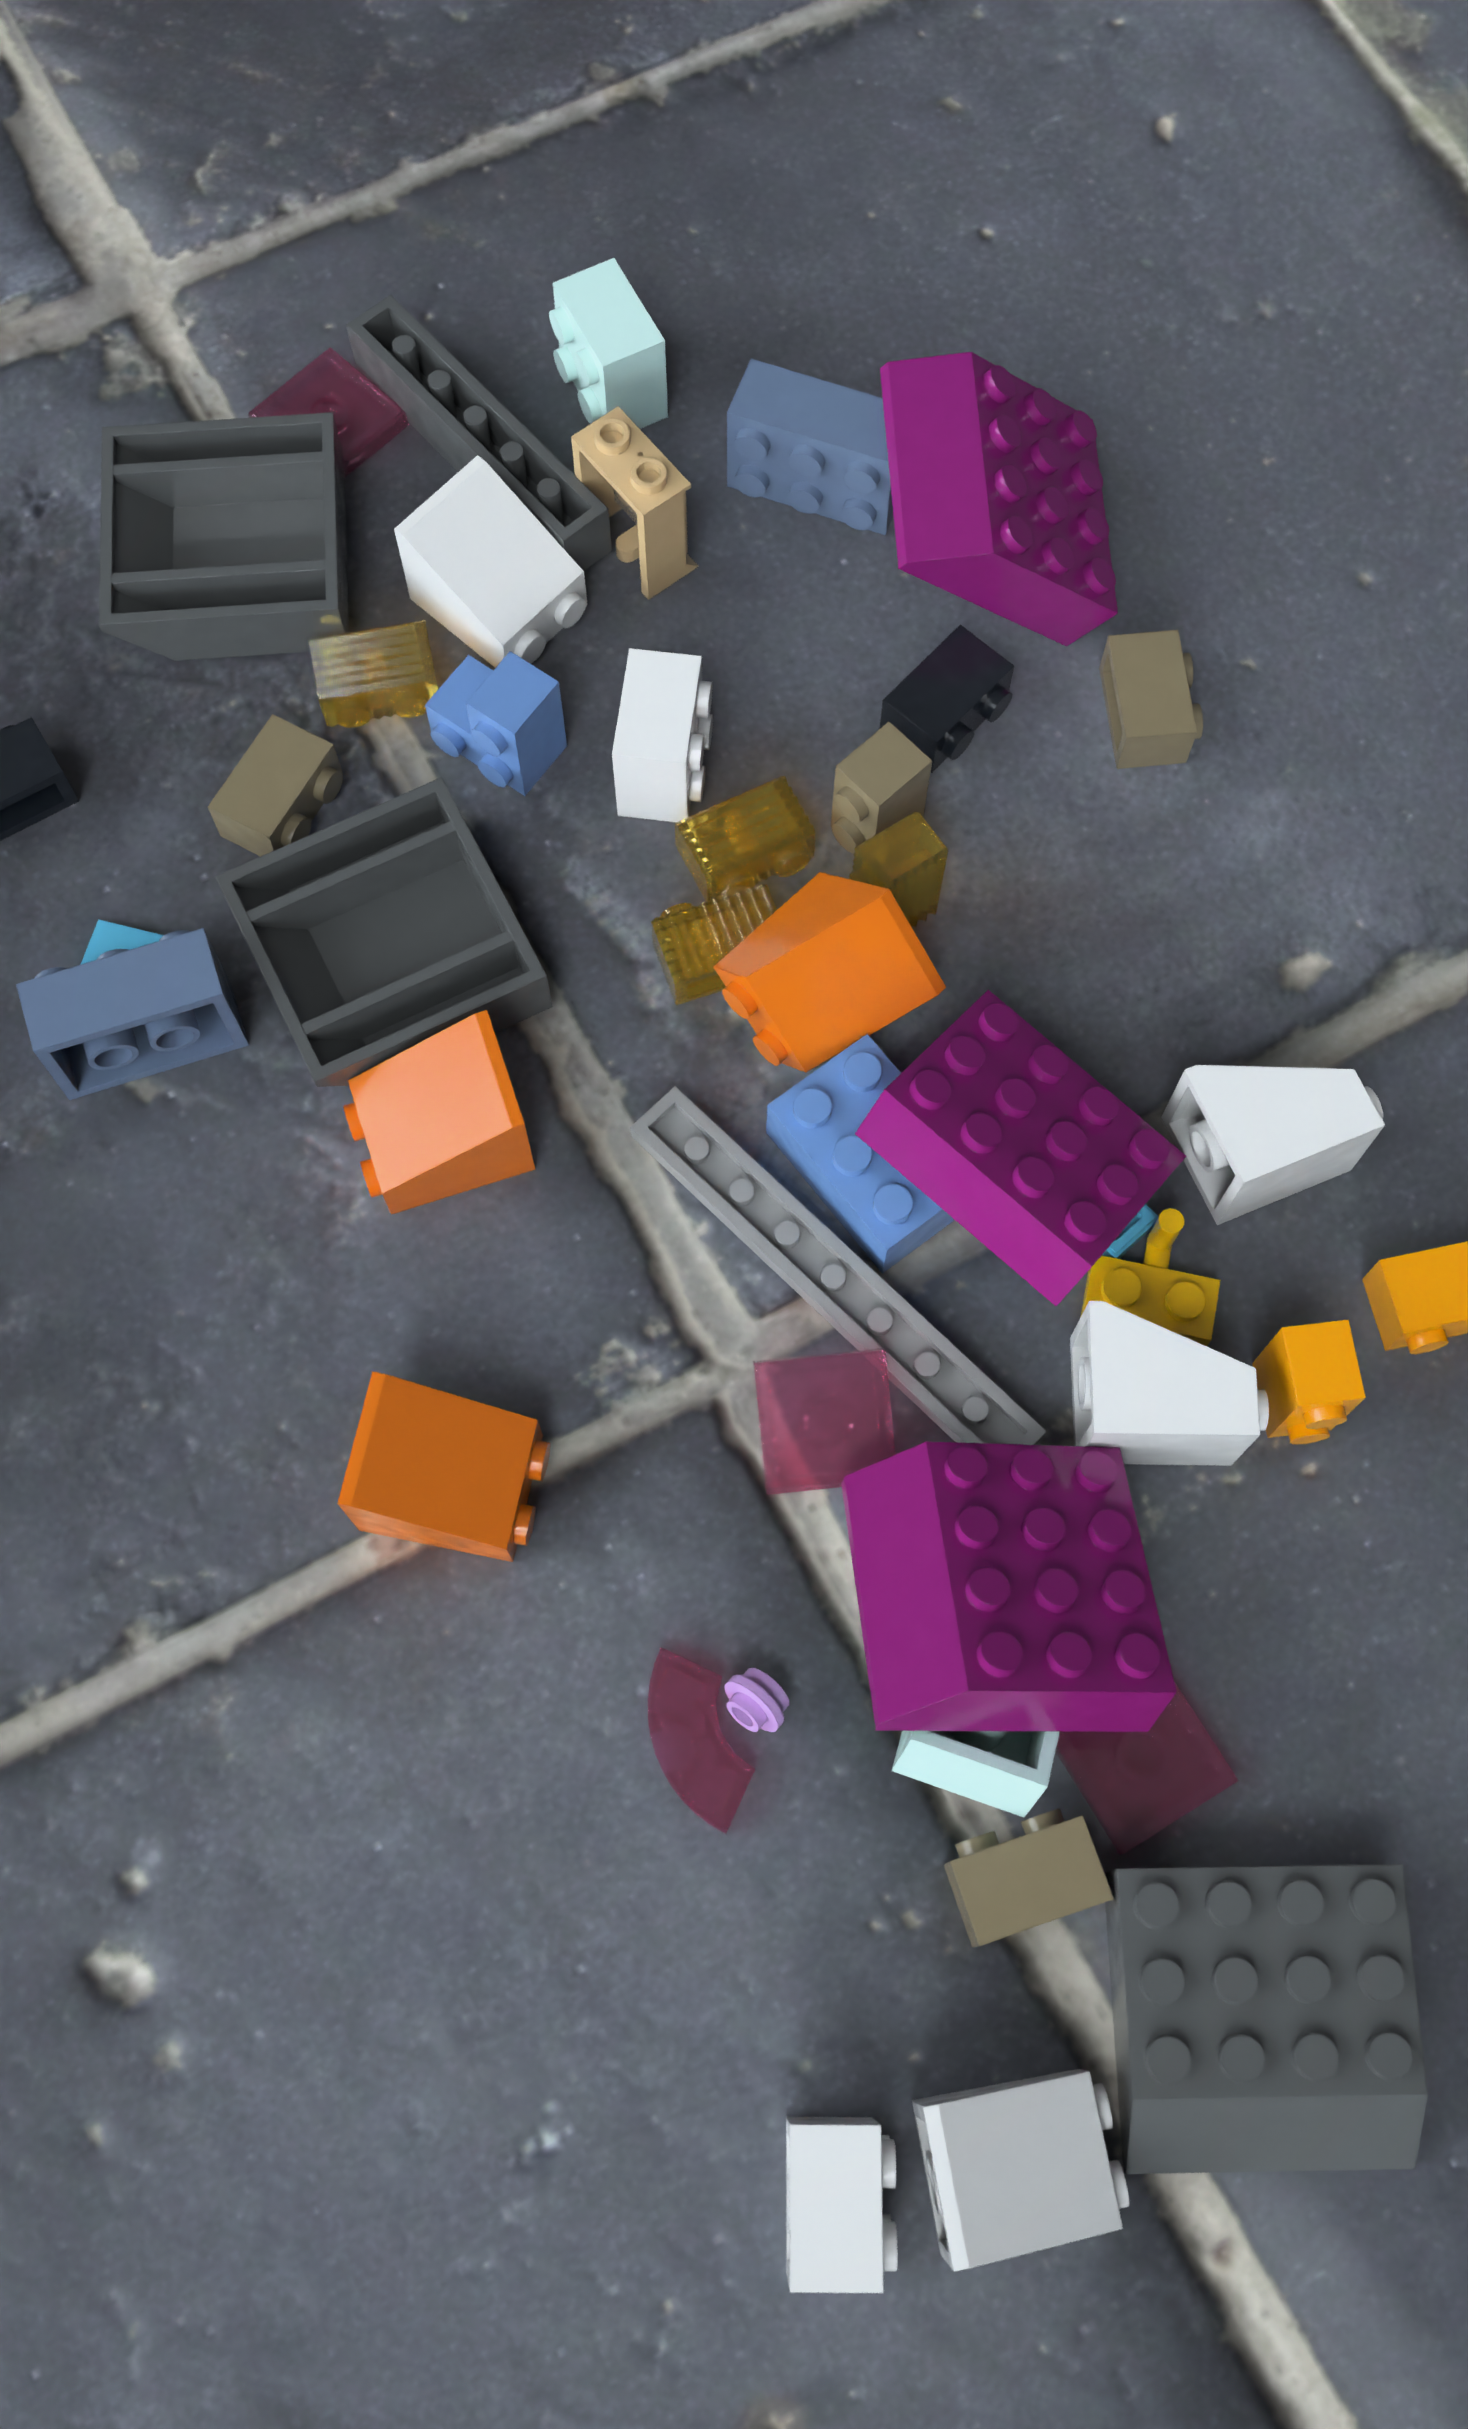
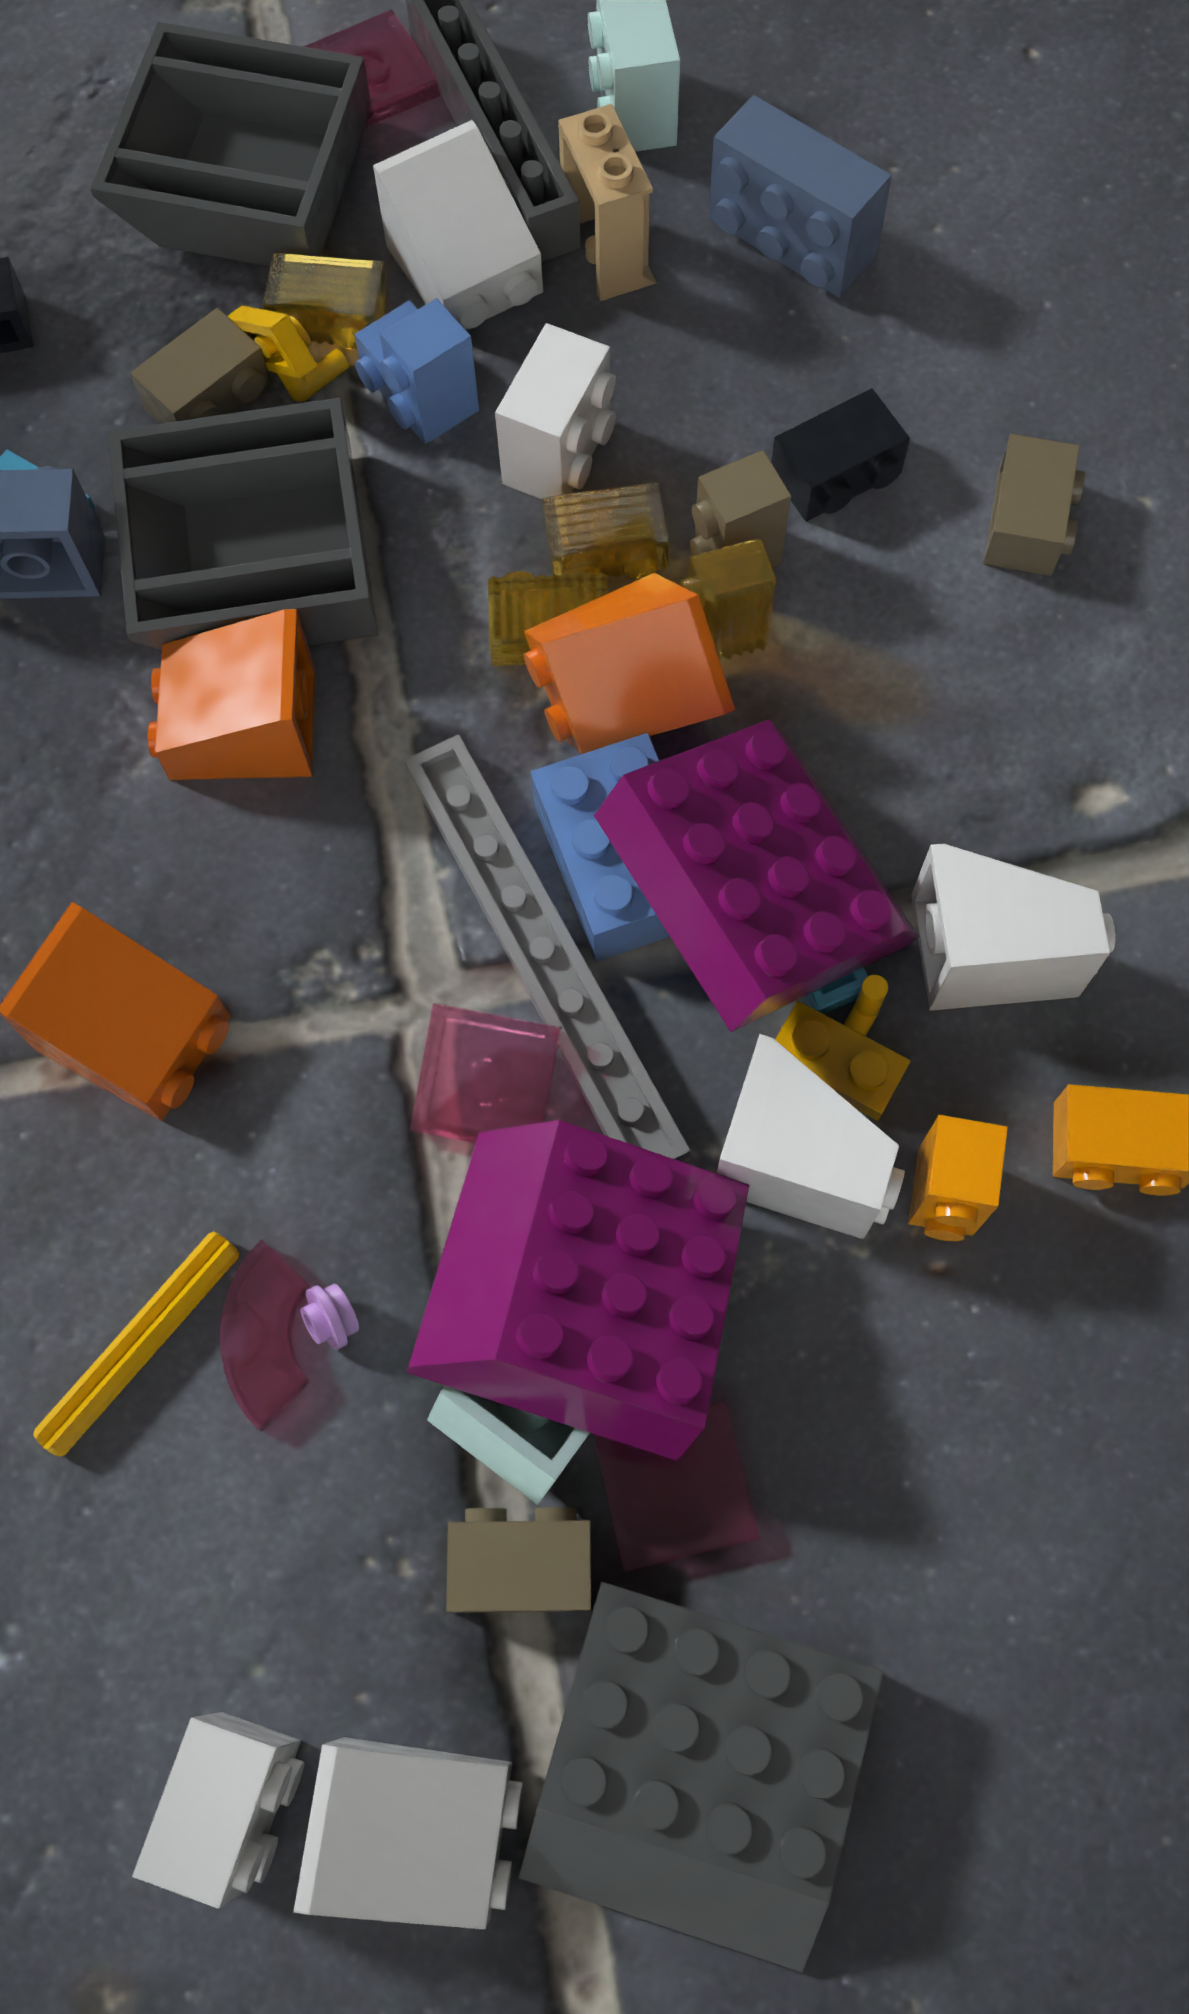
camera: 20 degrees right, 0 degrees up
magenta slope [880,352,1118,646] -> none
none -> yellow axle [33,1231,239,1457]
none -> yellow plate [227,305,349,402]

